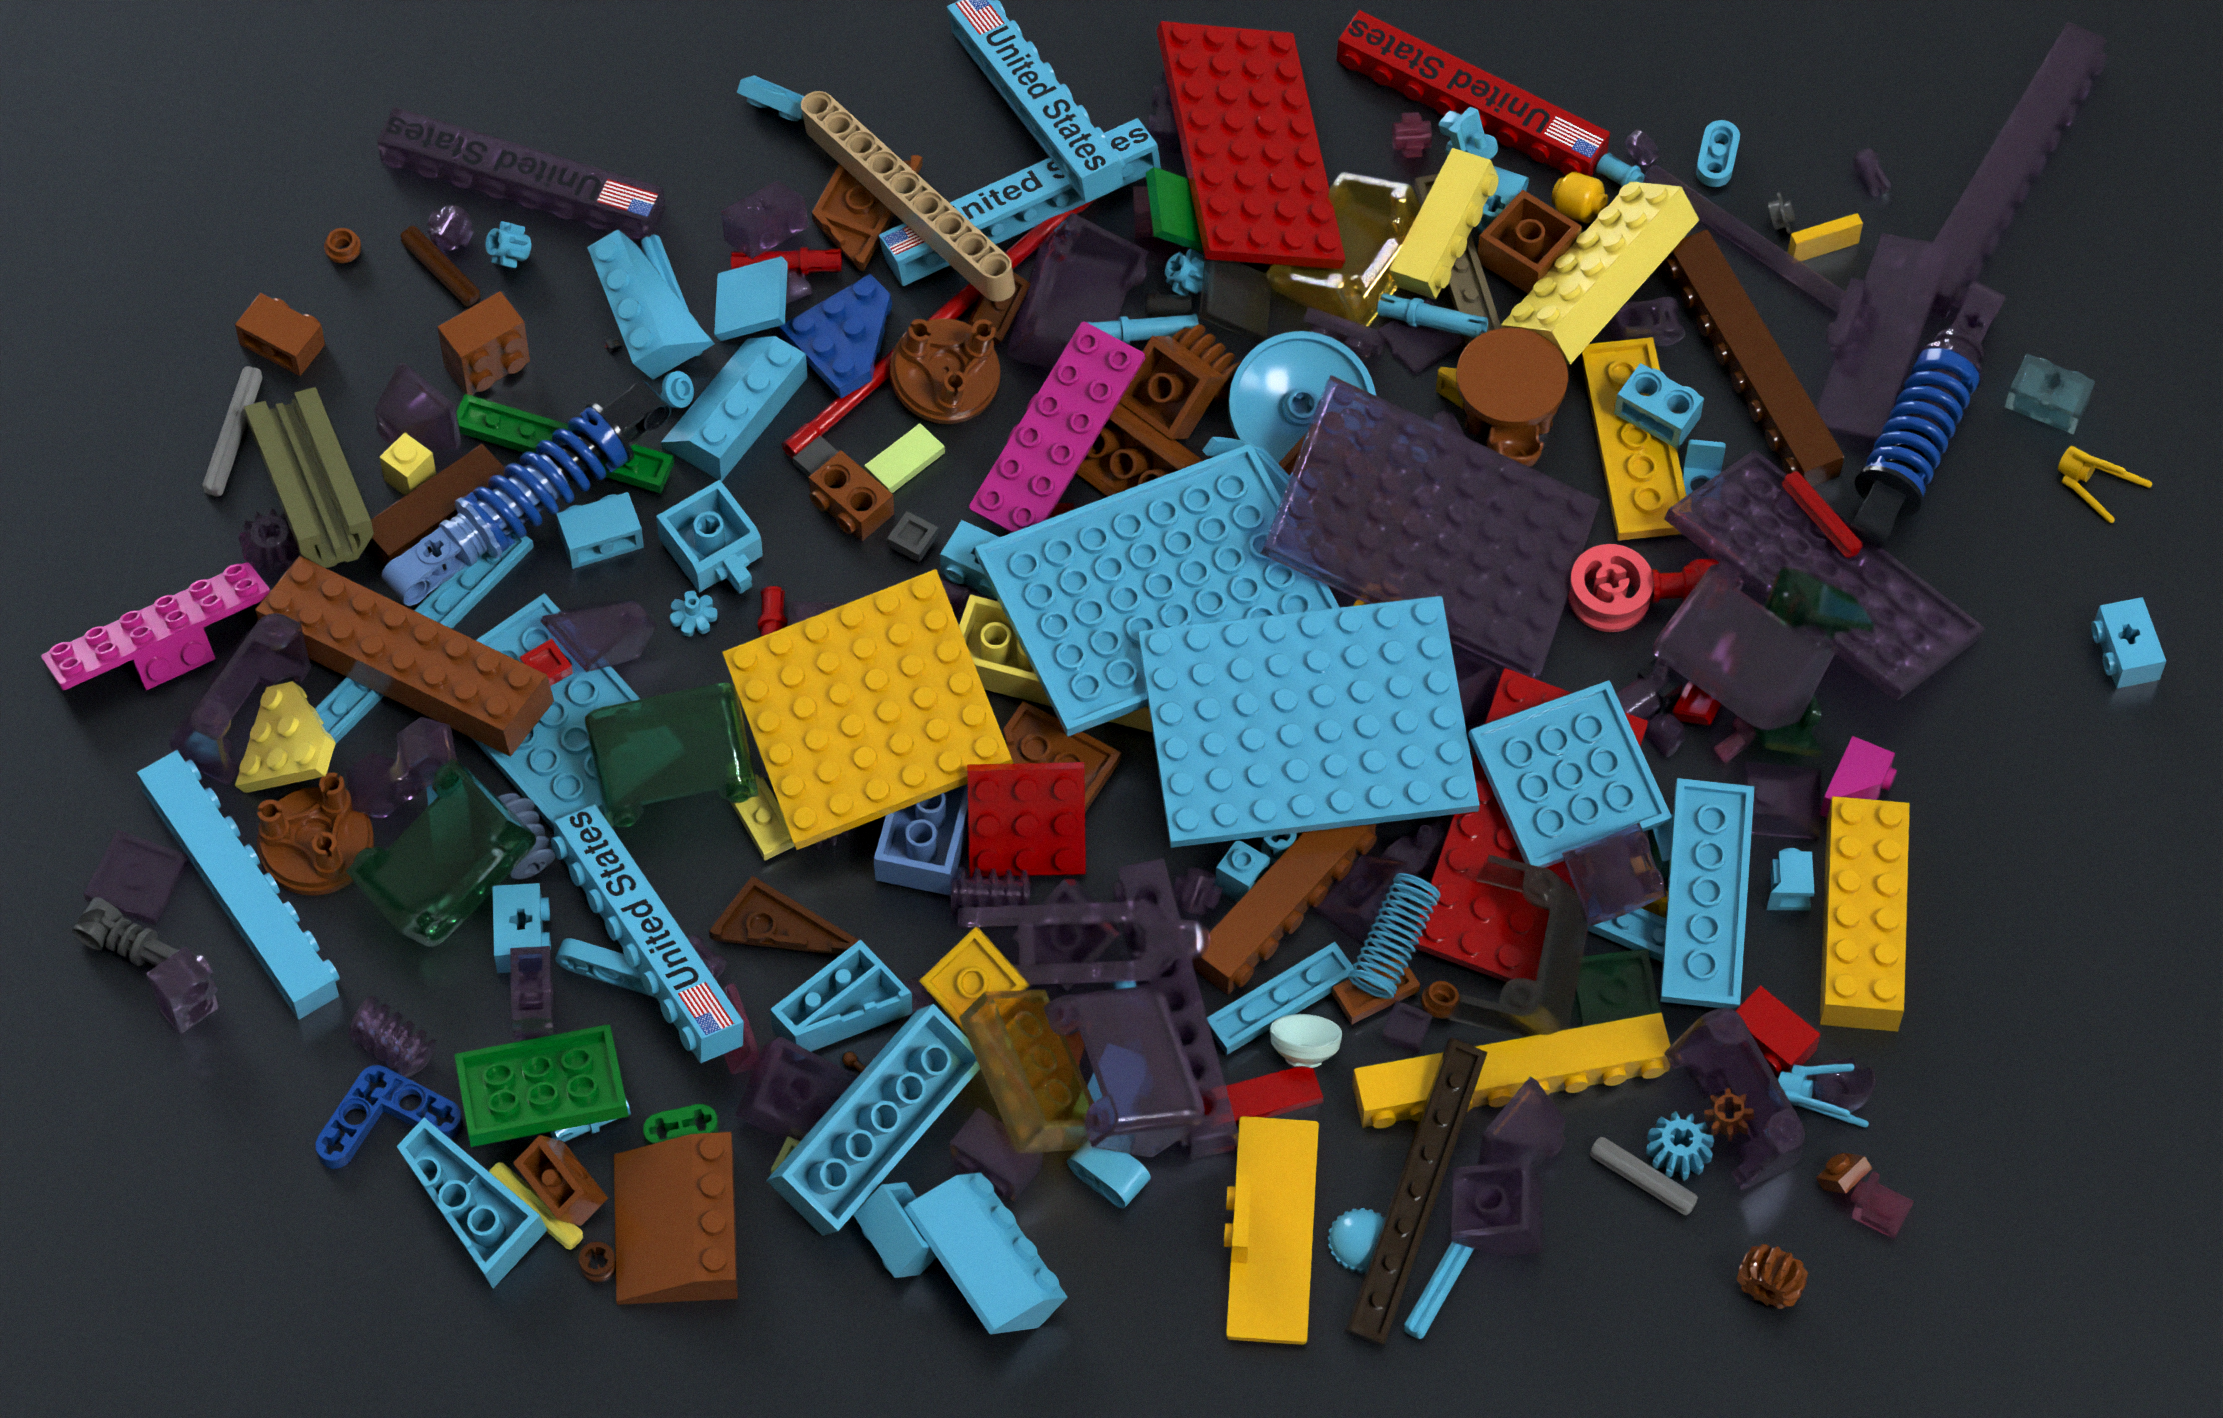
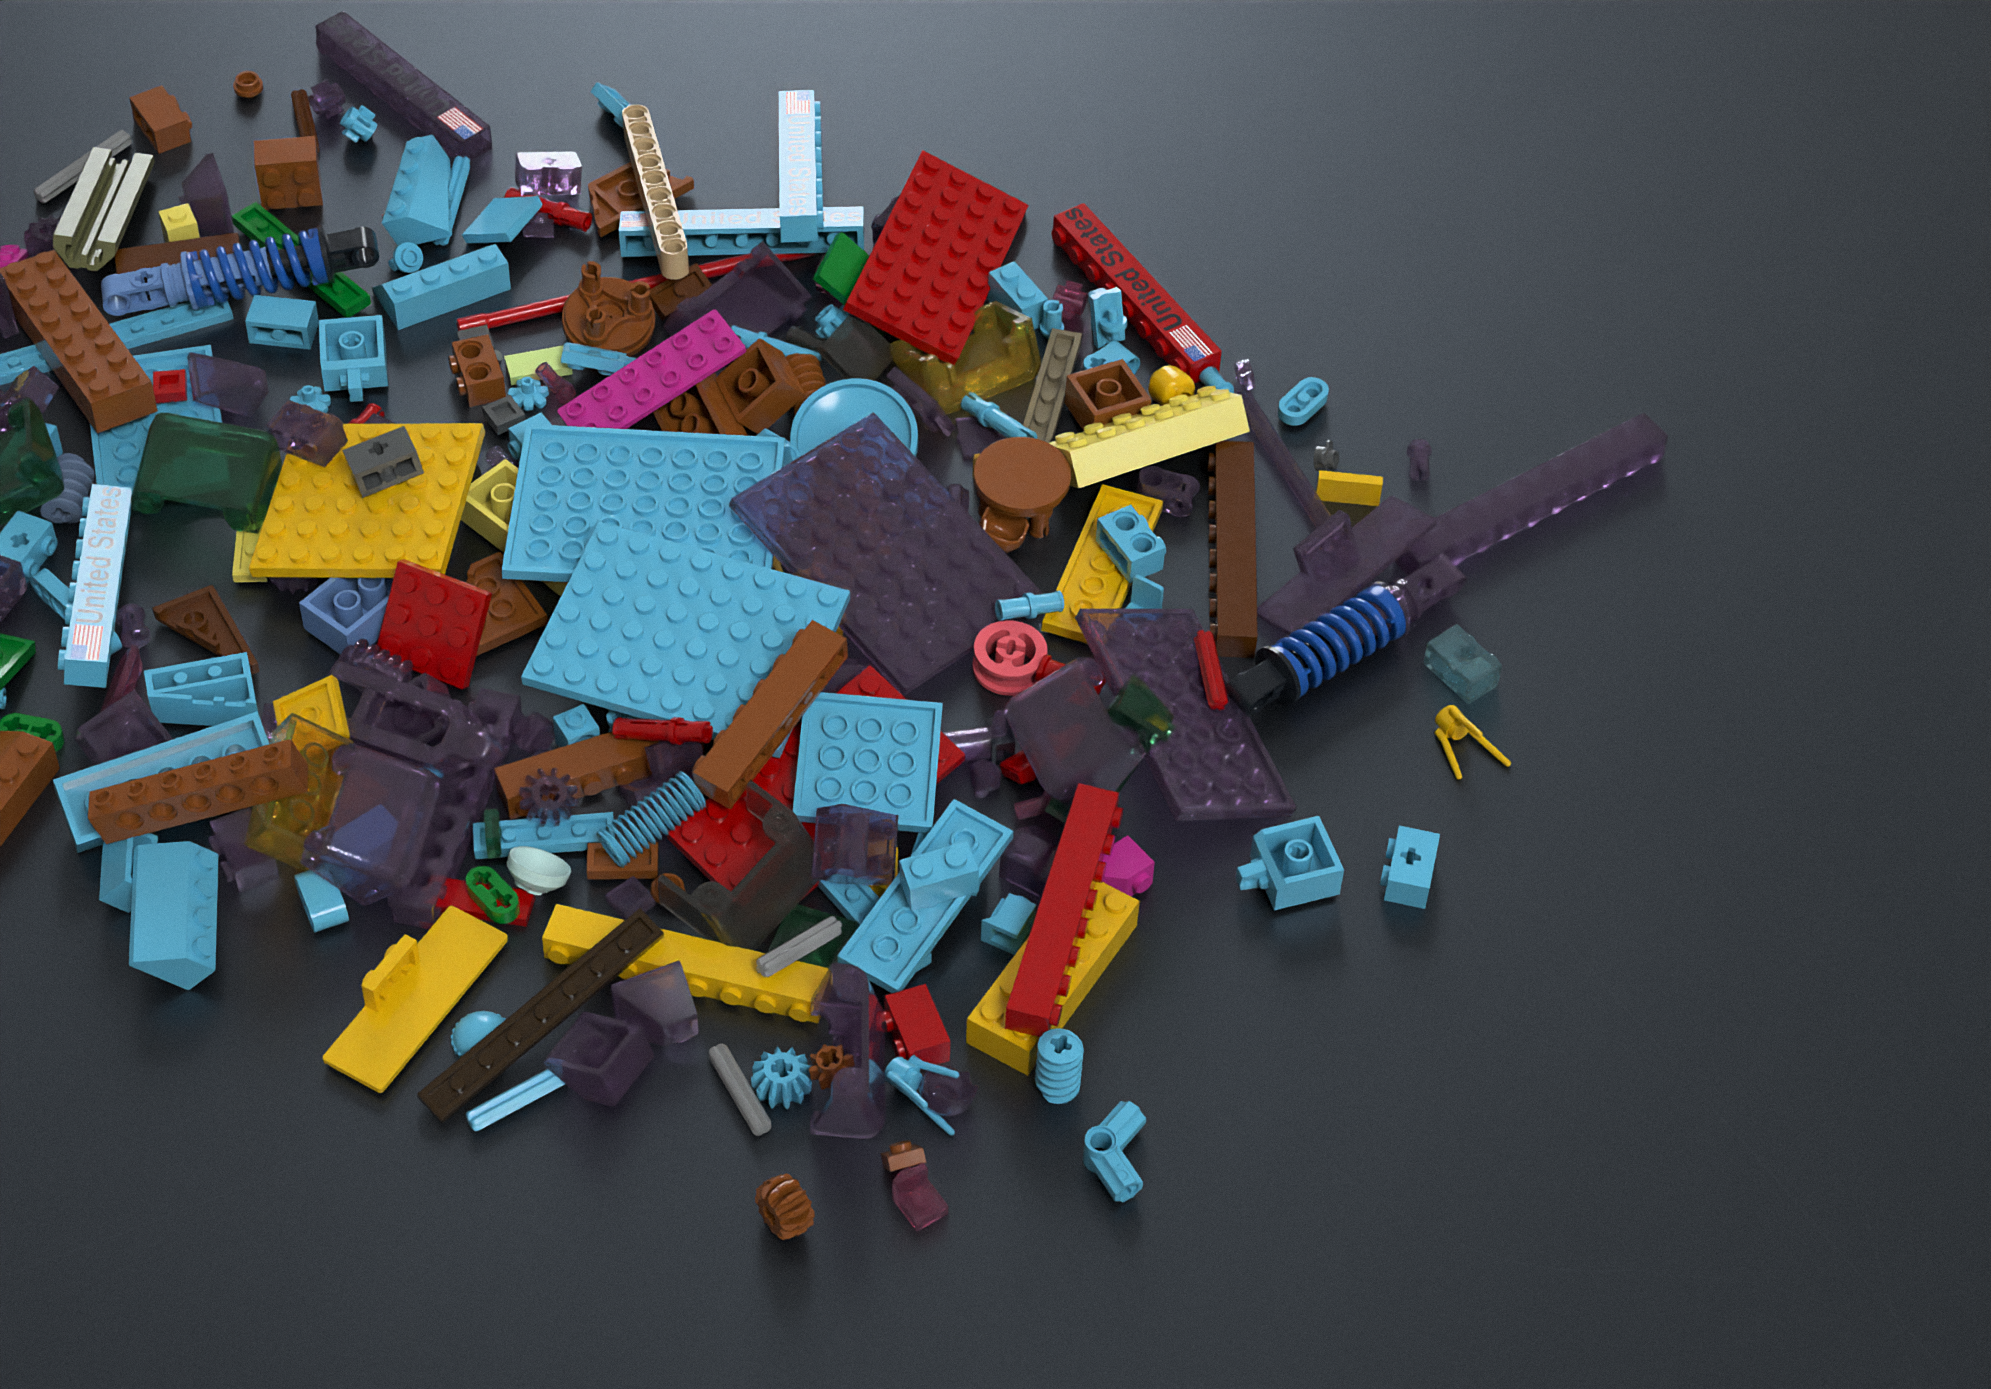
camera: 25 degrees right, 10 degrees down
blue plate [779,274,892,399] -> none
light yellow brick [1389,148,1499,300] -> none
none -> dark orange brick [88,739,308,844]
none -> brick [265,400,348,467]
none -> dark grey brick [342,426,424,498]
none -> green beam [466,866,520,924]
none -> clear green tile [485,809,502,859]
none -> medium azure plant [508,377,549,411]
none -> clear purple gear [519,767,578,827]
none -> clear pink arm [535,362,576,405]
none -> medium azure hinge [561,342,637,376]
none -> red pin [612,717,713,745]
none -> clear purple bracket [645,741,703,781]
none -> dark orange brick [692,620,848,809]
none -> light grey axle [756,916,842,977]
none -> medium azure brick [899,841,979,911]
none -> medium azure brick [987,261,1048,336]
none -> medium azure pin [995,591,1064,621]
none -> red brick [1005,783,1124,1037]
none -> medium azure piece [1035,1028,1084,1104]
none -> medium azure pin [1040,300,1064,339]
none -> medium azure piece [1083,1101,1146,1203]
none -> medium azure hinge [1236,816,1344,910]

